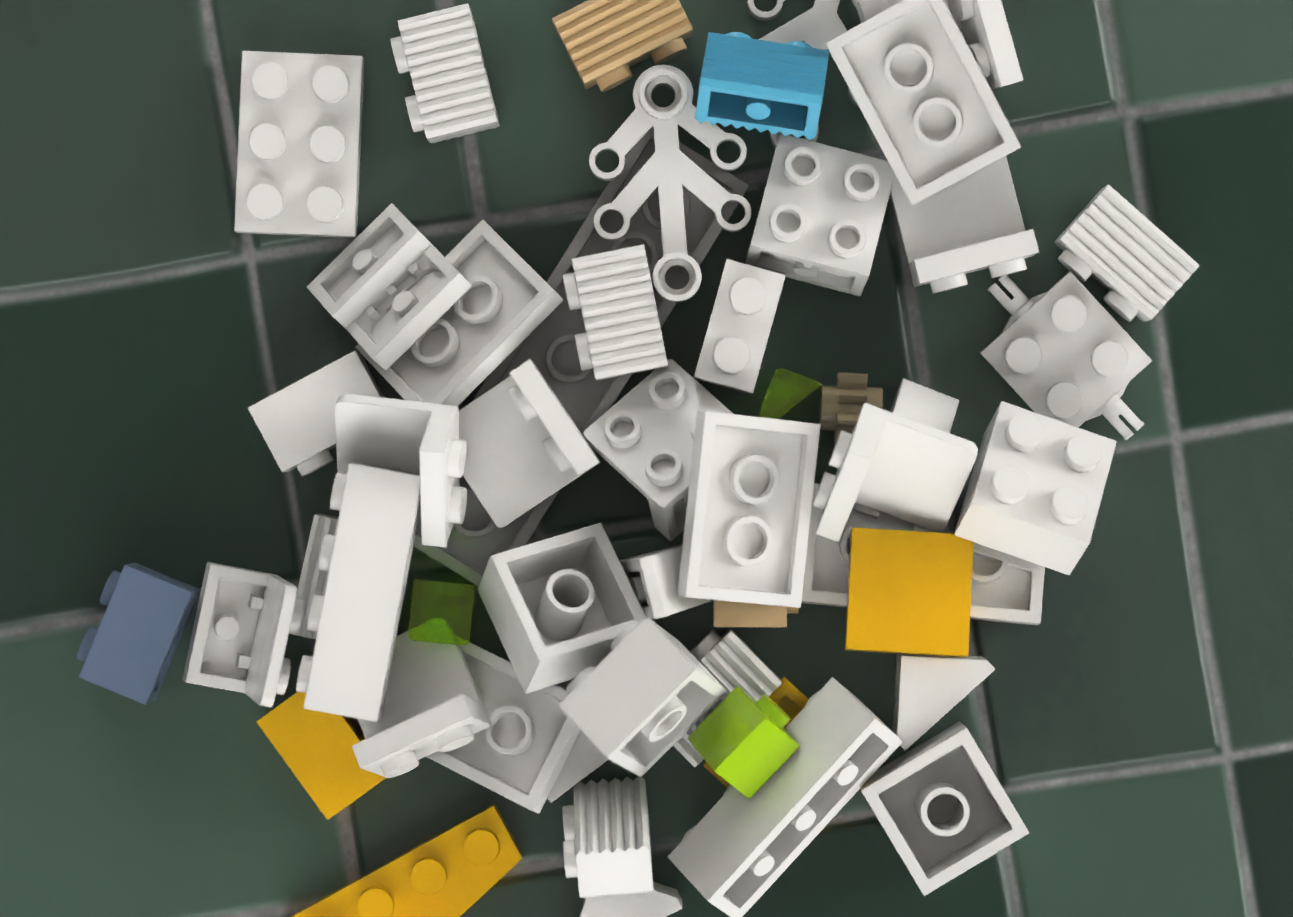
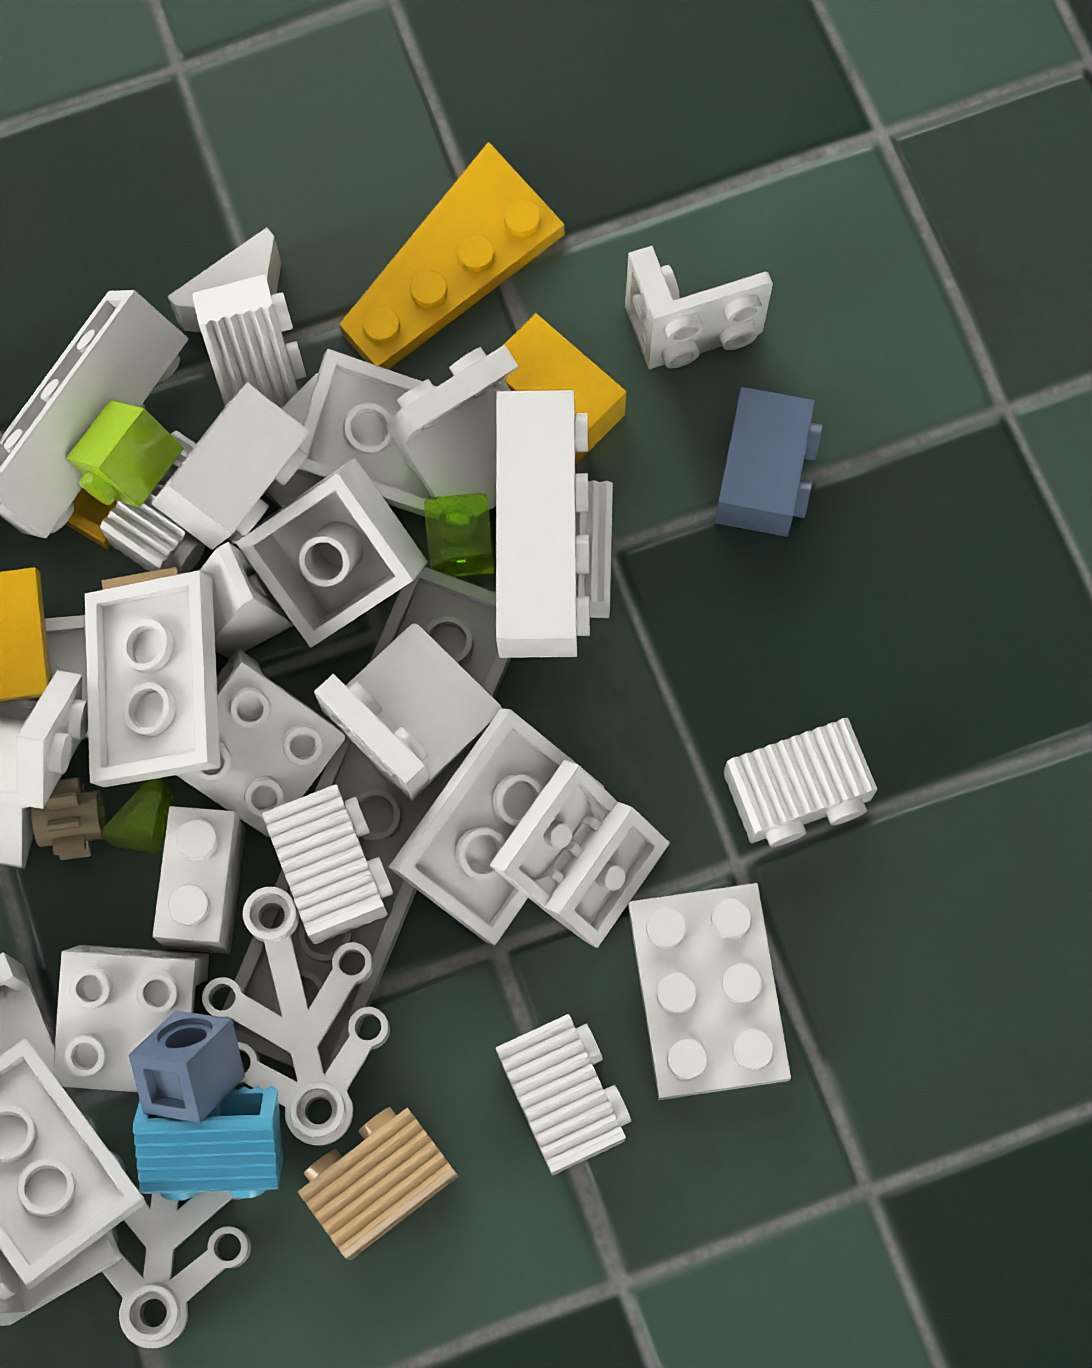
camera: 170 degrees right, 15 degrees down
white bracket [182,562,304,707] -> none
white brick [248,350,385,477] -> none
white bracket [334,394,467,548] -> none
none -> sand blue brick [129,1011,245,1123]
none -> white bracket [625,246,773,369]
none -> white brick [724,718,877,847]

